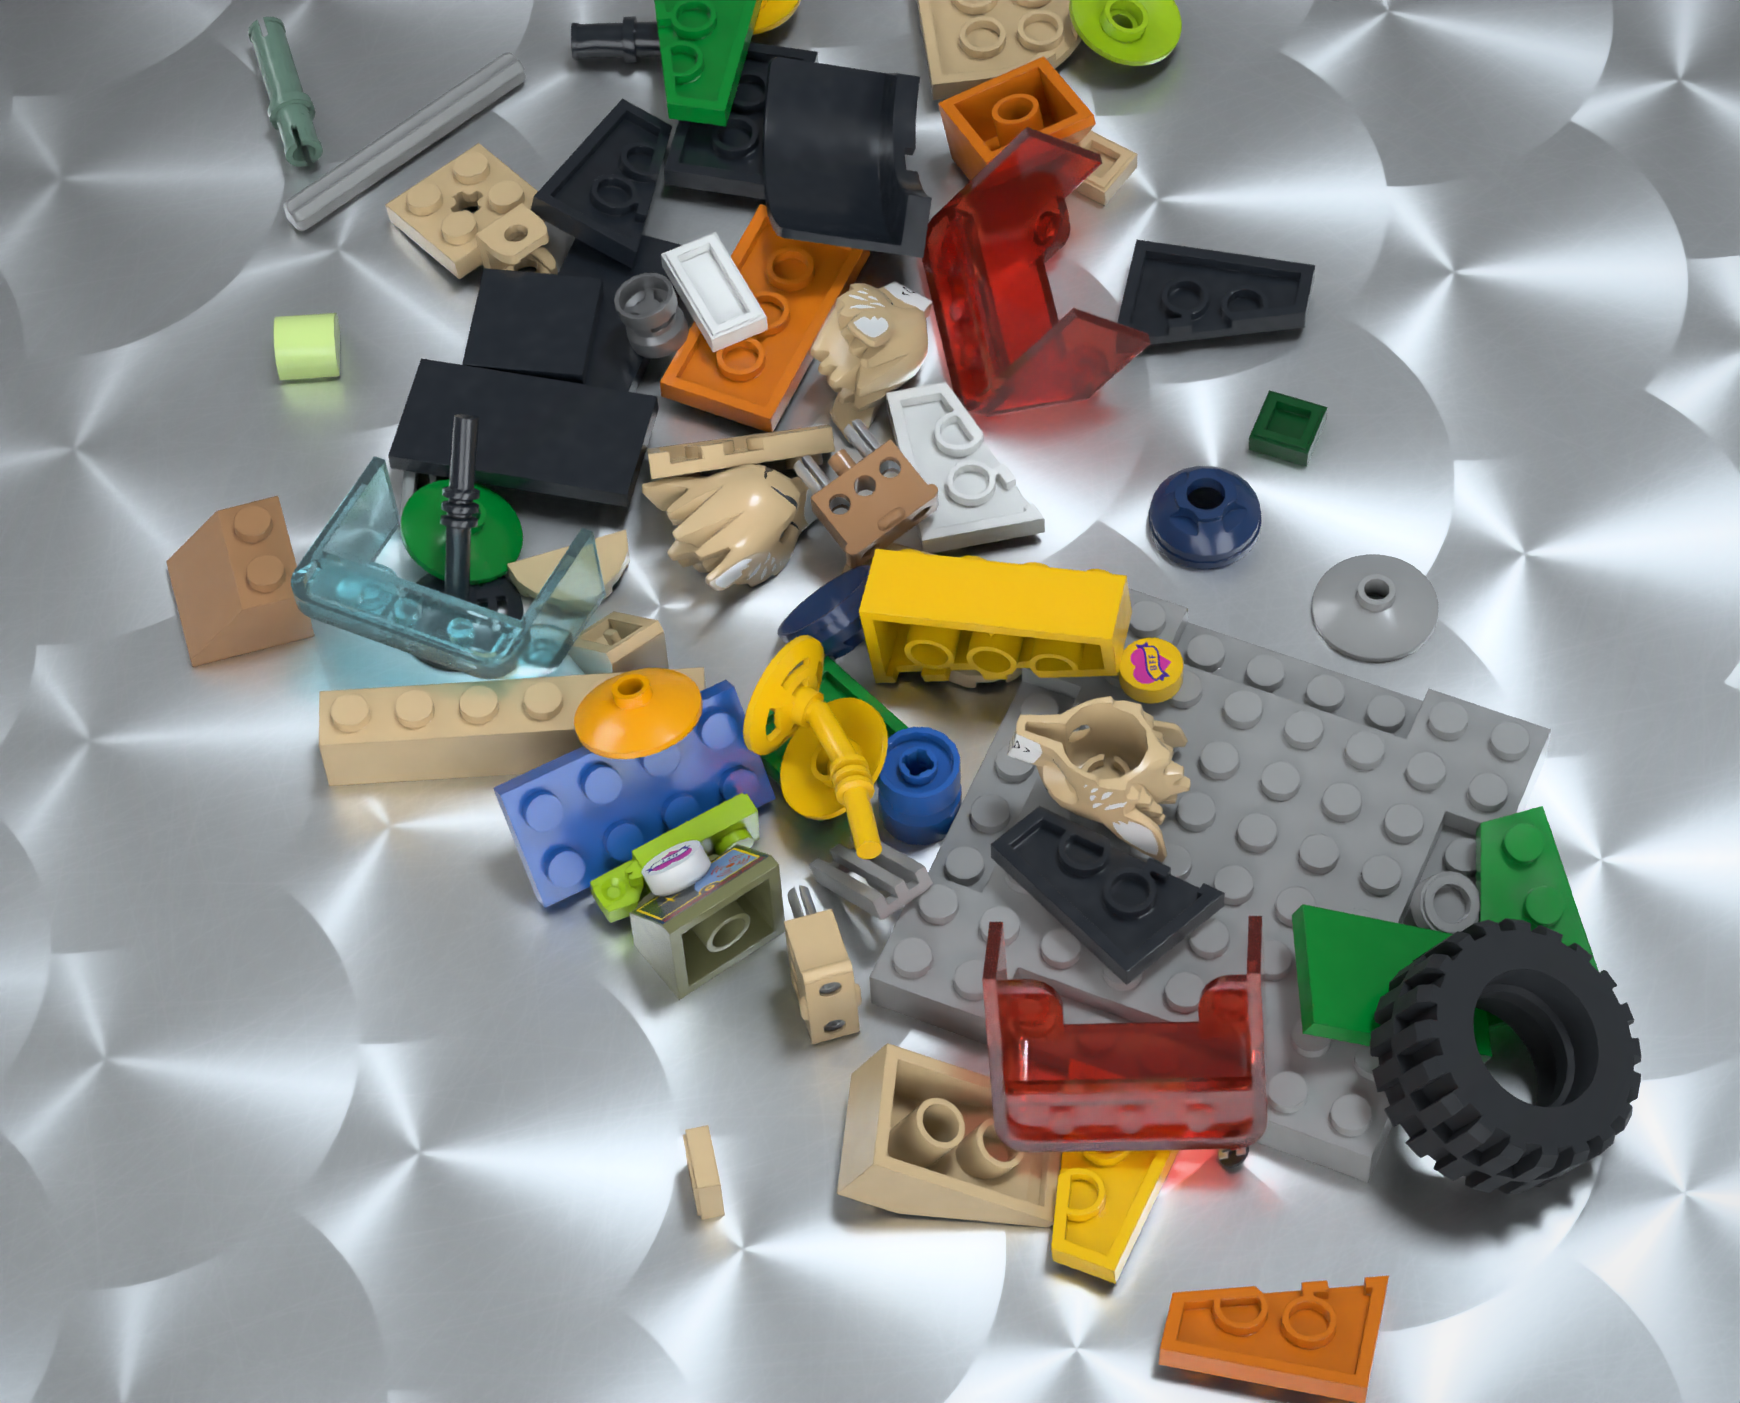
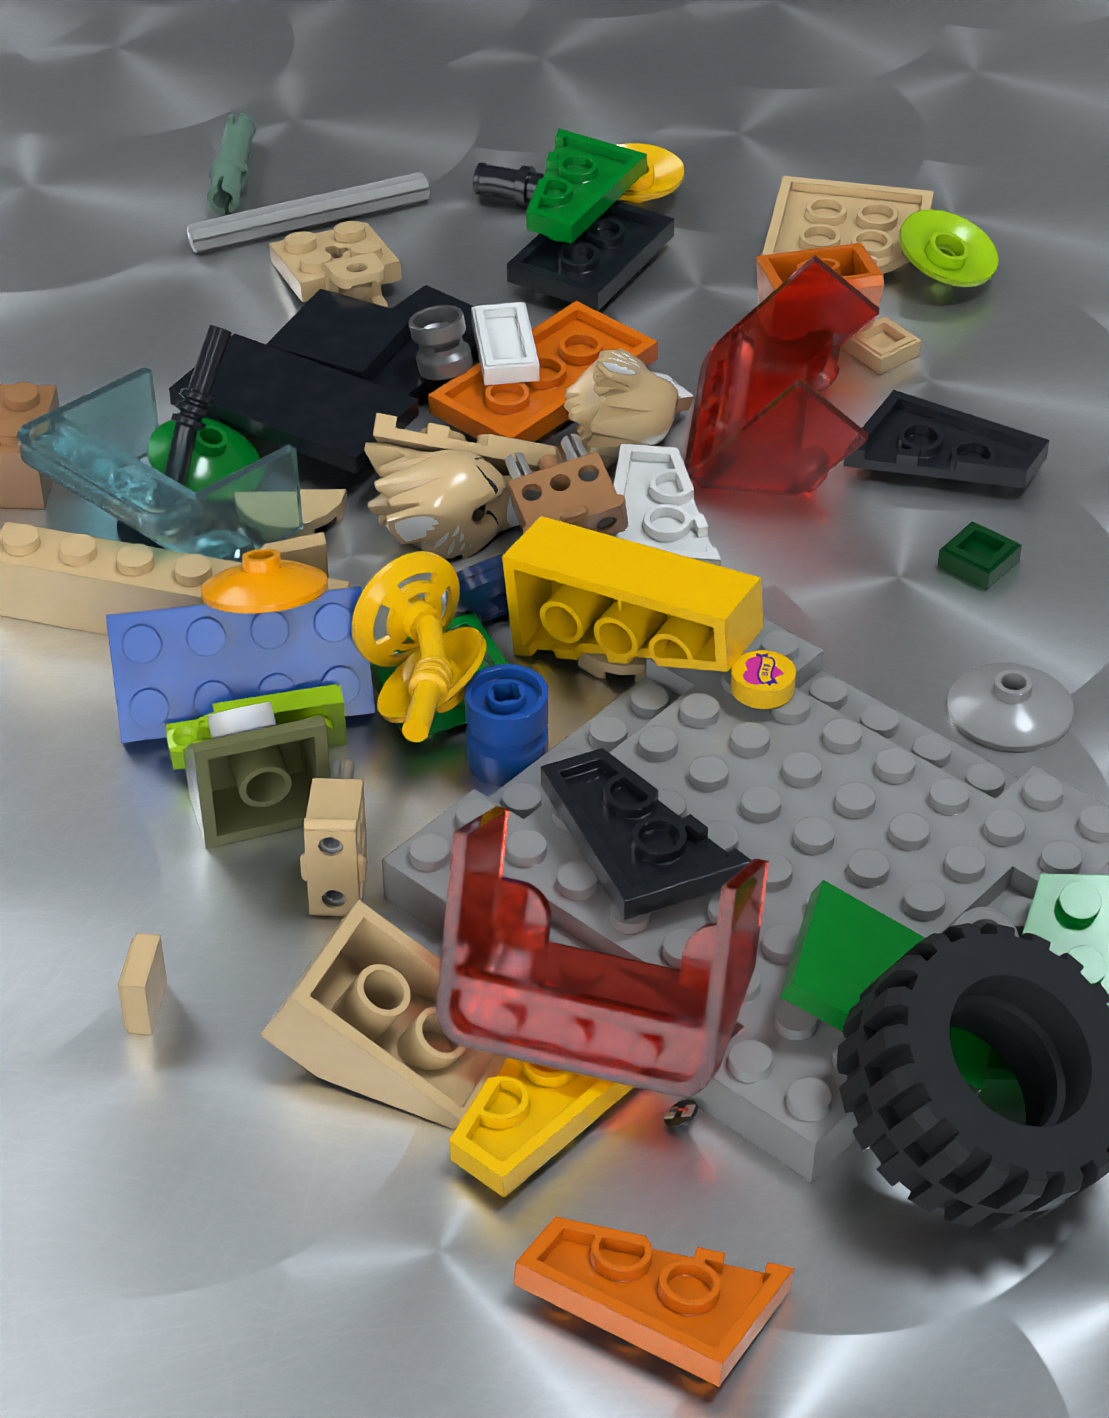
camera: 15 degrees right, 15 degrees down
yellowish green brick [274,313,340,380] -> none
black wing [531,98,672,269] -> none
black panel [762,57,932,258] -> none
light grey tile [809,835,933,920] -> none
tan piece [1007,696,1191,862] -> none
dark blue piece [1148,466,1262,569] -> none

